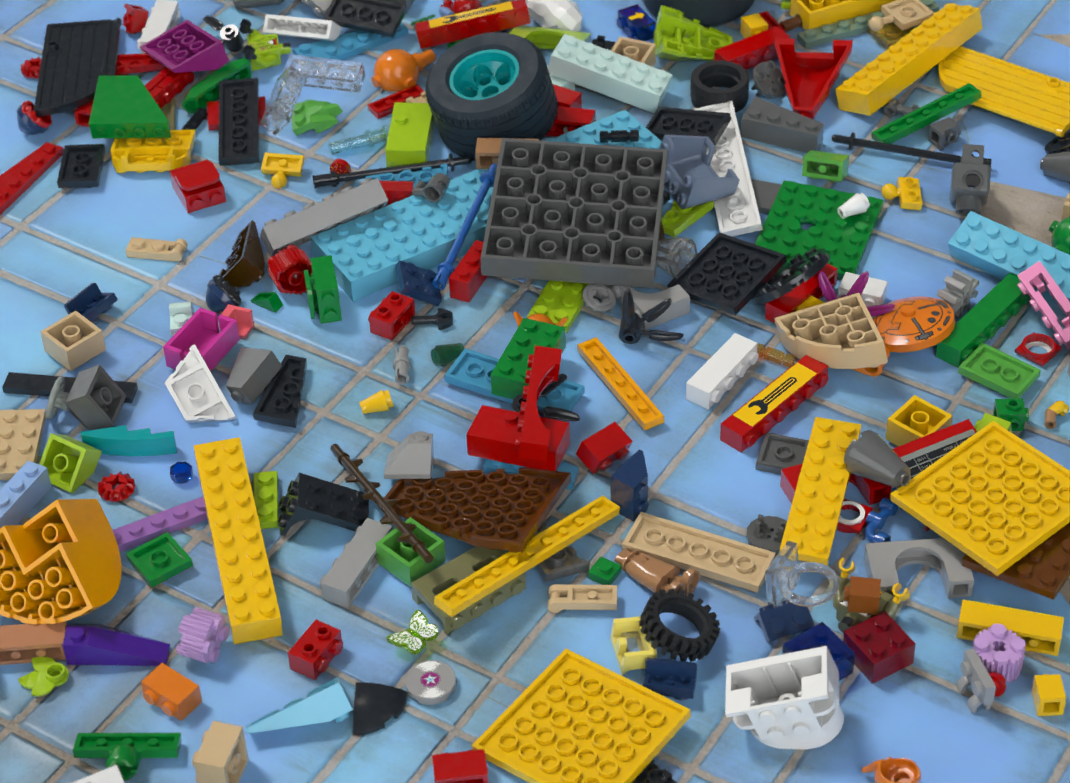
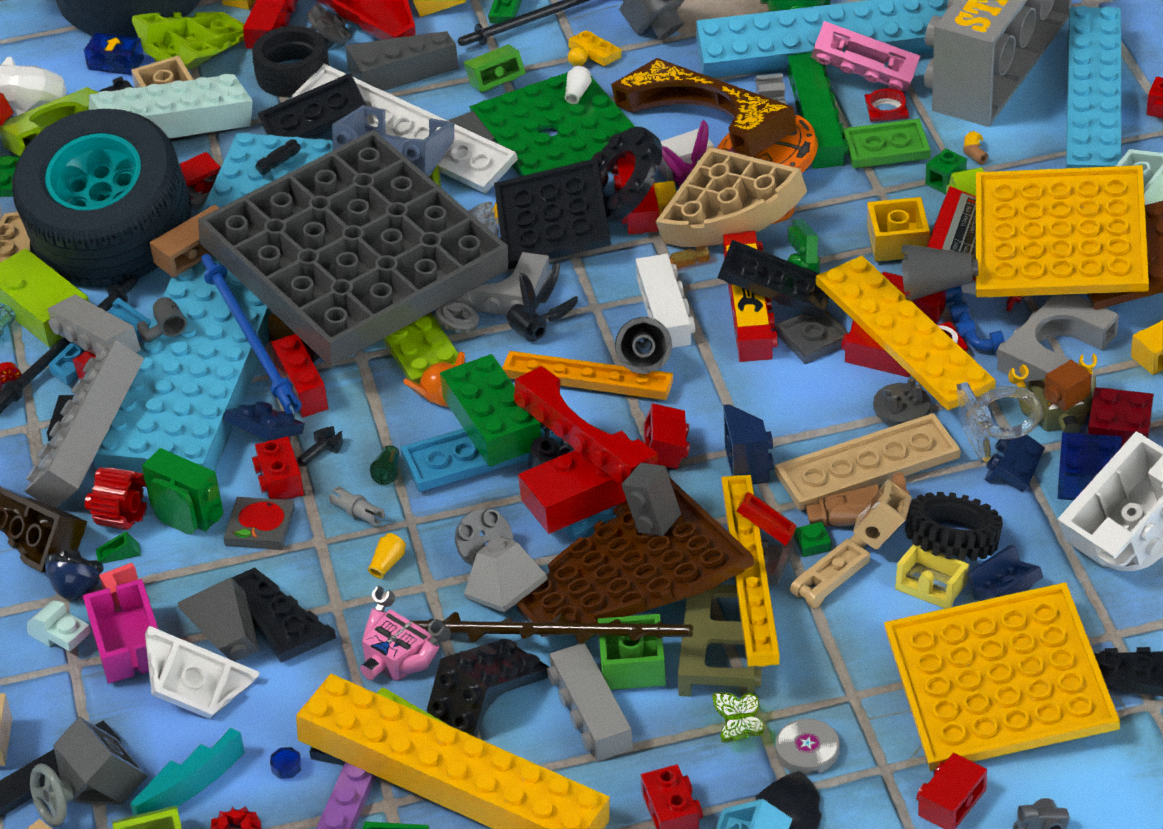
camera: 45 degrees left, 0 degrees up
none -> light grey brick [48,295,141,355]
none -> tile [223,497,295,549]
none -> bright pink torso [360,586,451,680]
none -> dark grey plate [455,509,514,566]
none -> reddish brown arch [611,58,797,157]
none -> dark grey cone [615,317,672,374]
none -> dark grey brick [622,463,681,536]
none -> black plate [717,240,829,319]
none -> red tile [736,491,796,546]
none -> green plate [787,219,820,274]
none -> tan torso [849,479,912,549]

